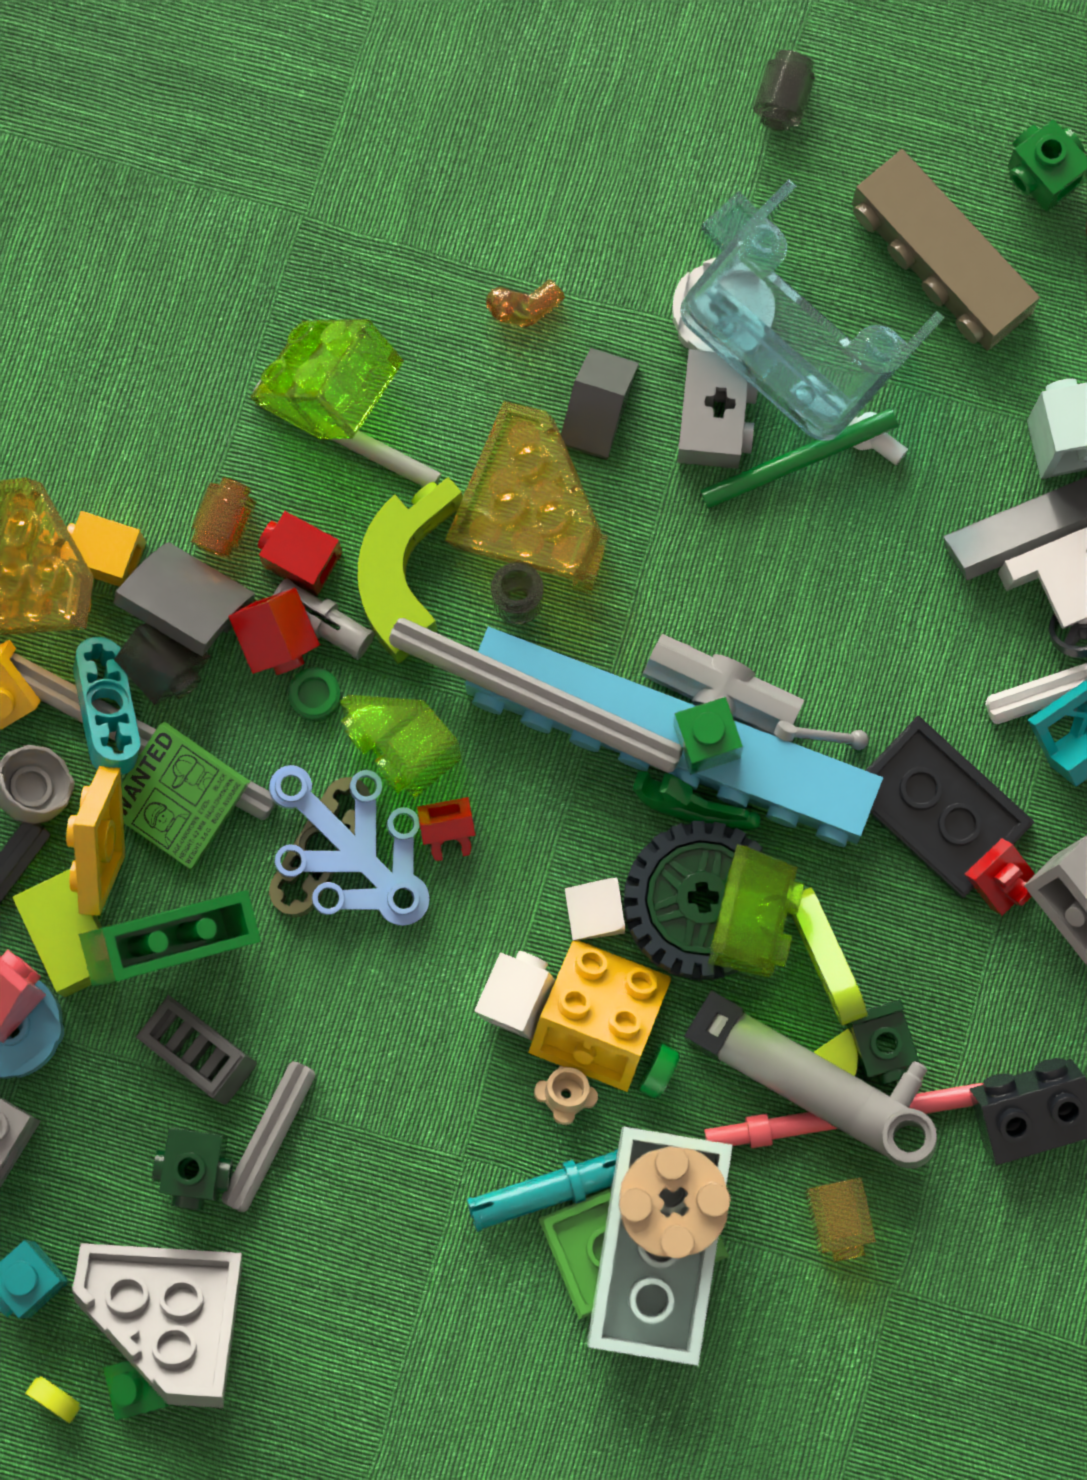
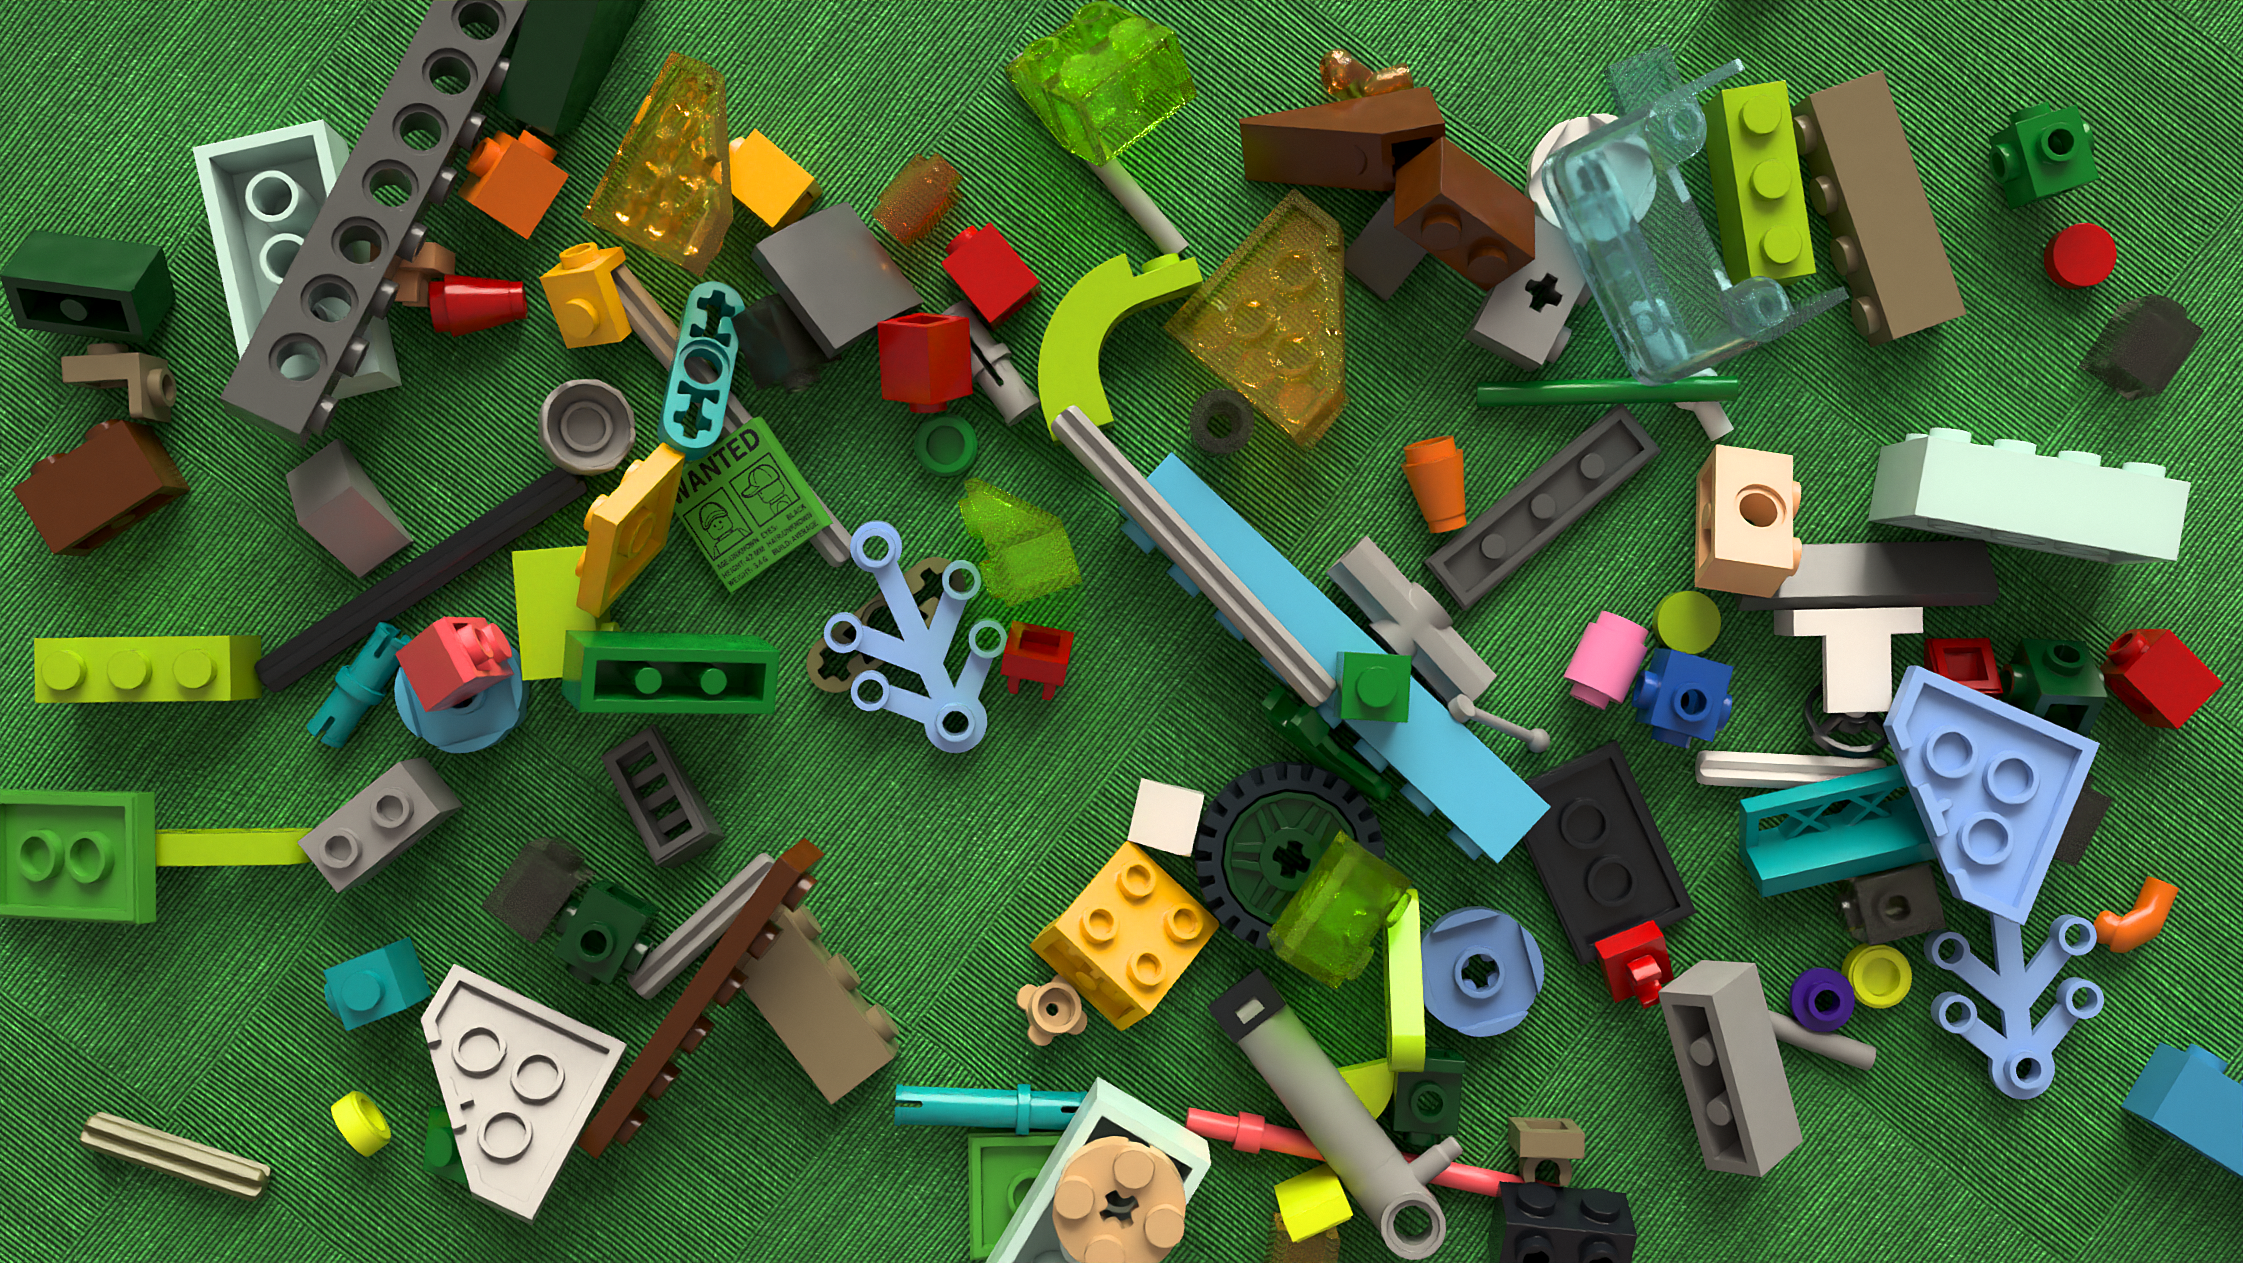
camera: 20 degrees right, 10 degrees up
white brick [475,951,556,1040] -> none
green tile [637,1043,680,1099] -> none
none -> clear smoke brick [482,836,596,944]
none -> reddish brown plate [577,838,825,1159]
none -> dark tan brick [742,904,900,1105]
none -> reddish brown slope [1239,86,1446,191]
none -> neon yellow tile [1274,1162,1353,1243]
none -> reddish brown brick [1394,136,1535,291]
none -> orange cone [1401,435,1467,533]
none -> medium blue plate [1420,906,1544,1037]
none -> dark grey tile [1422,404,1661,611]
none -> dark tan tile [1508,1117,1585,1186]
none -> bright pink brick [1563,611,1649,710]
none -> blue brick [1632,648,1734,749]
none -> lime tile [1652,591,1721,654]
none -> light nougat brick [1695,444,1802,598]
none -> lime brick [1700,80,1816,295]

